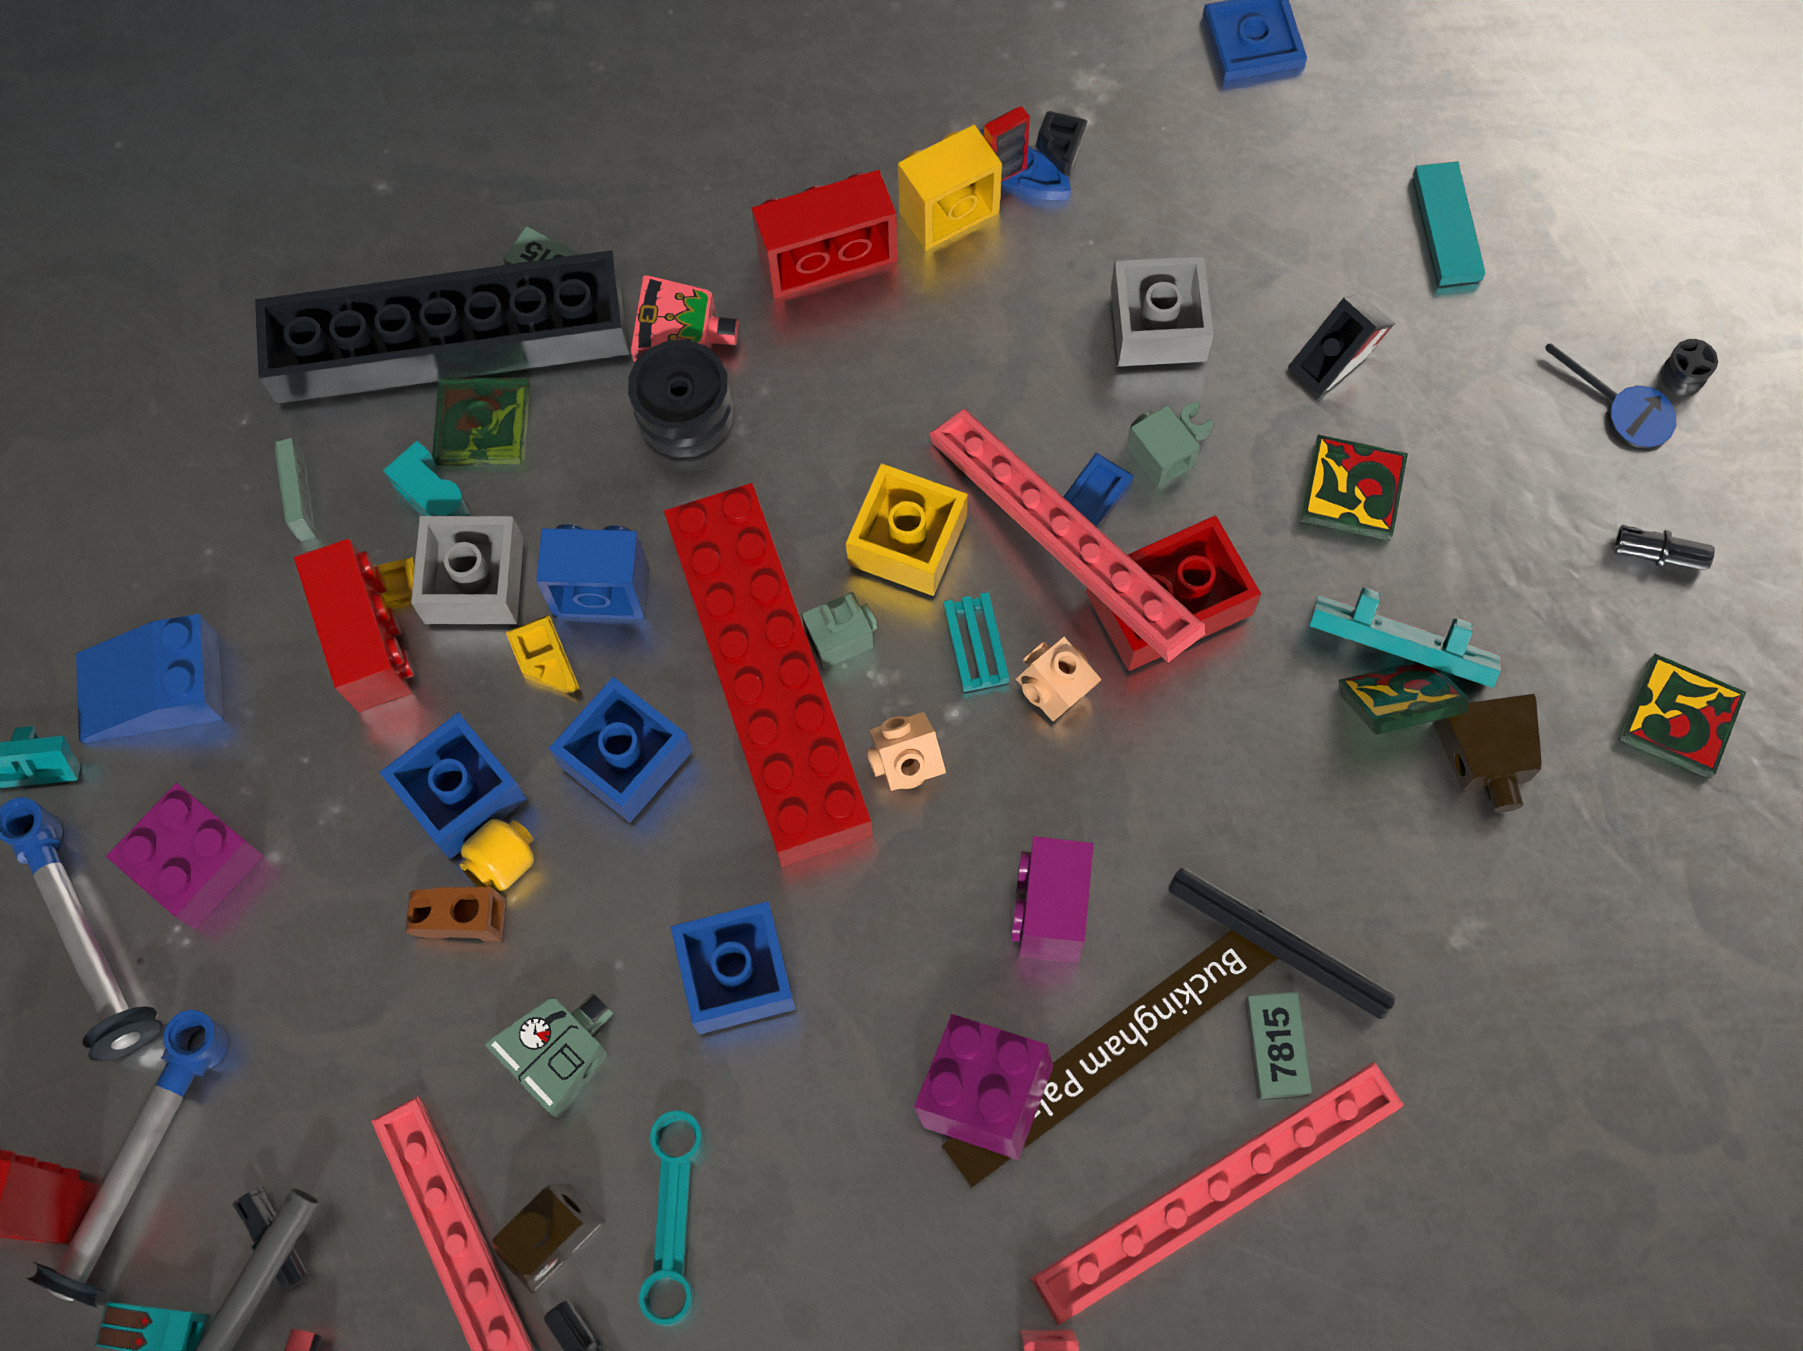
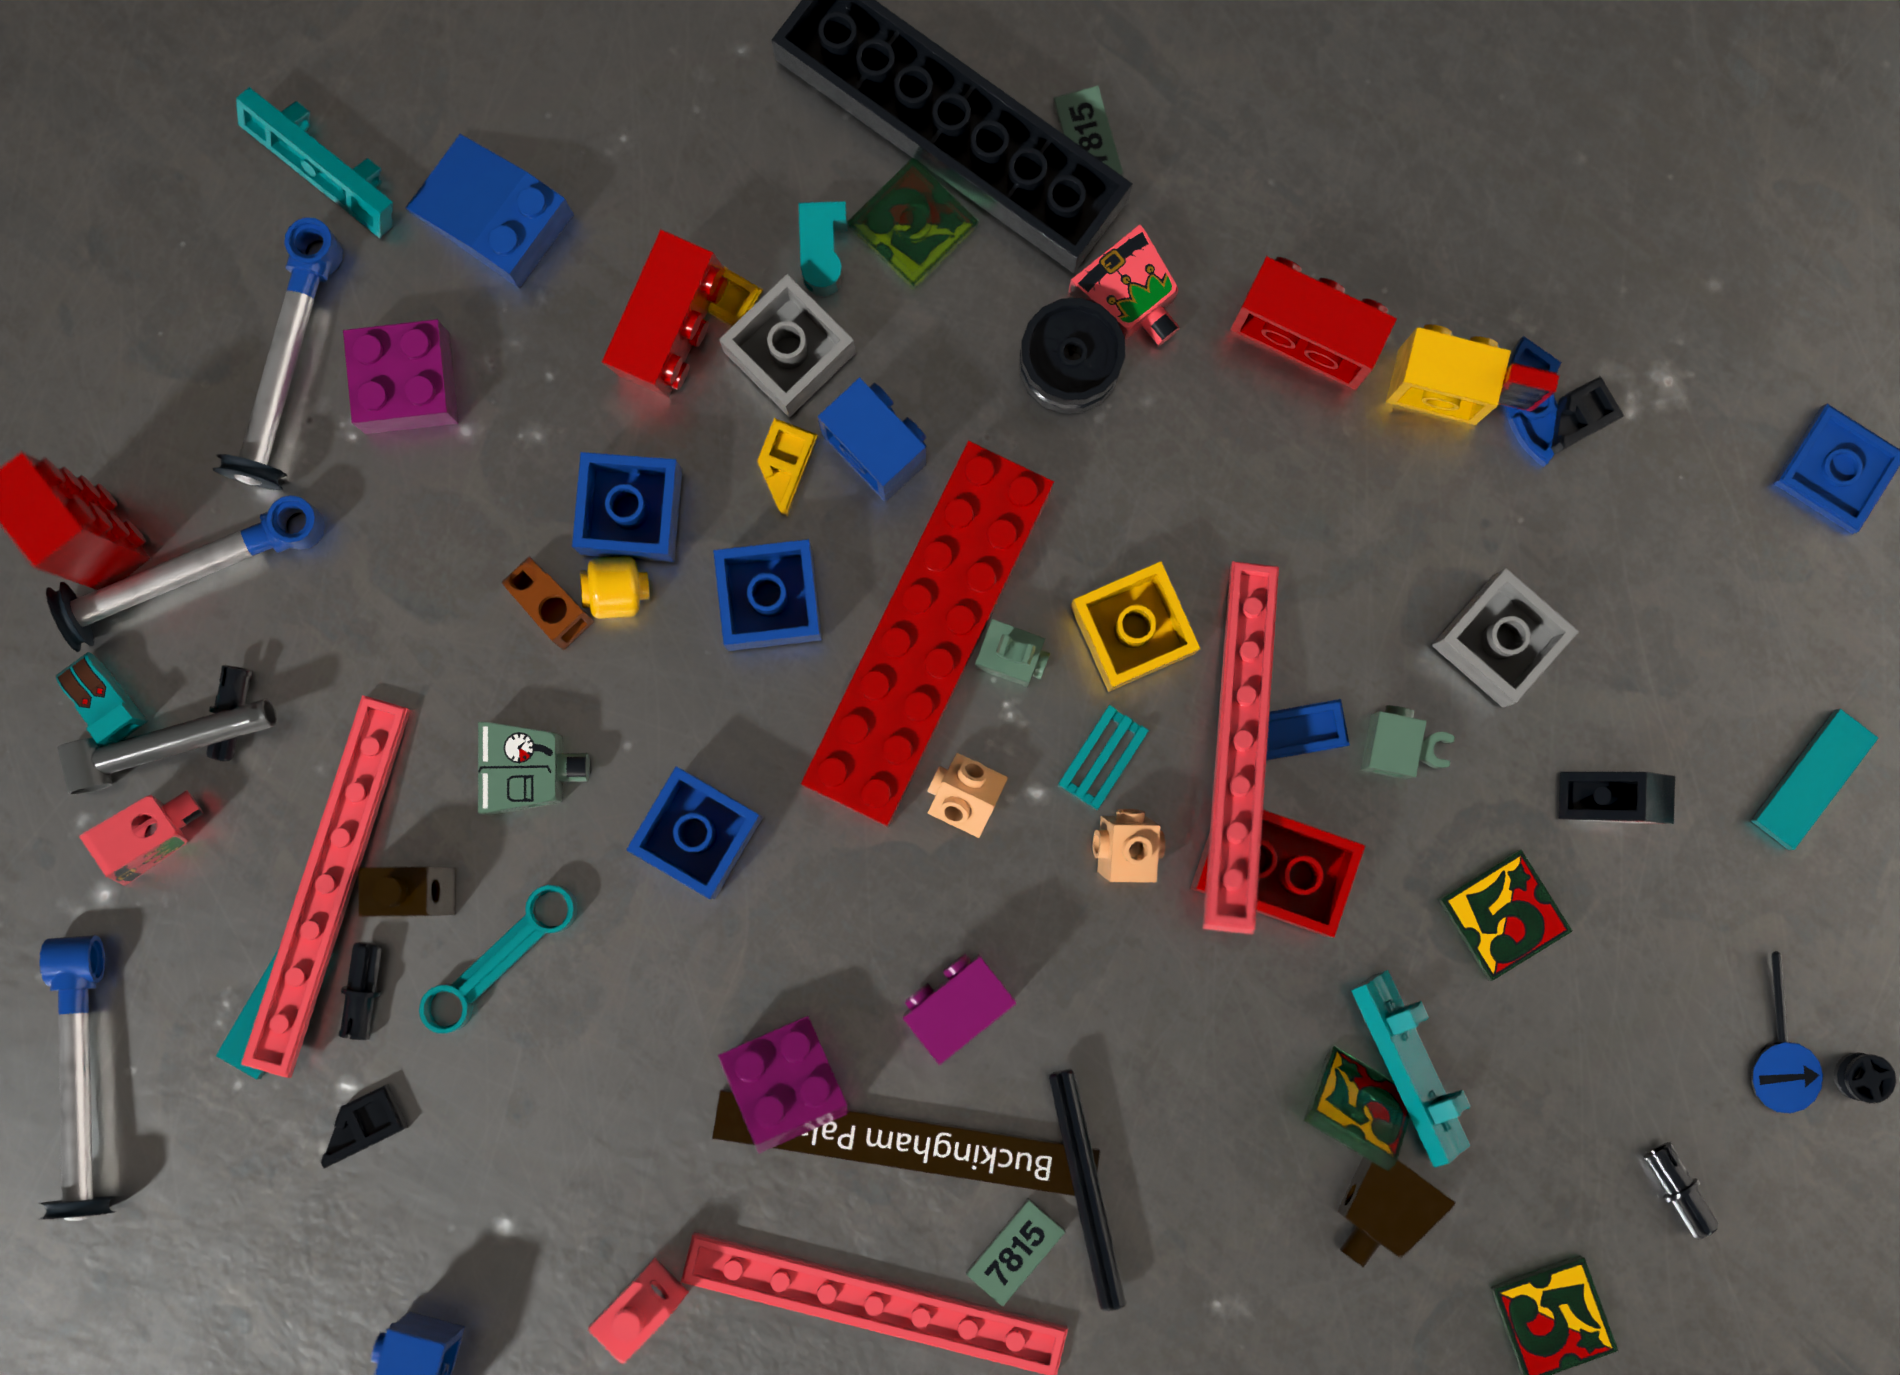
camera: 40 degrees right, 15 degrees up
sand green tile [274,438,317,541] -> none

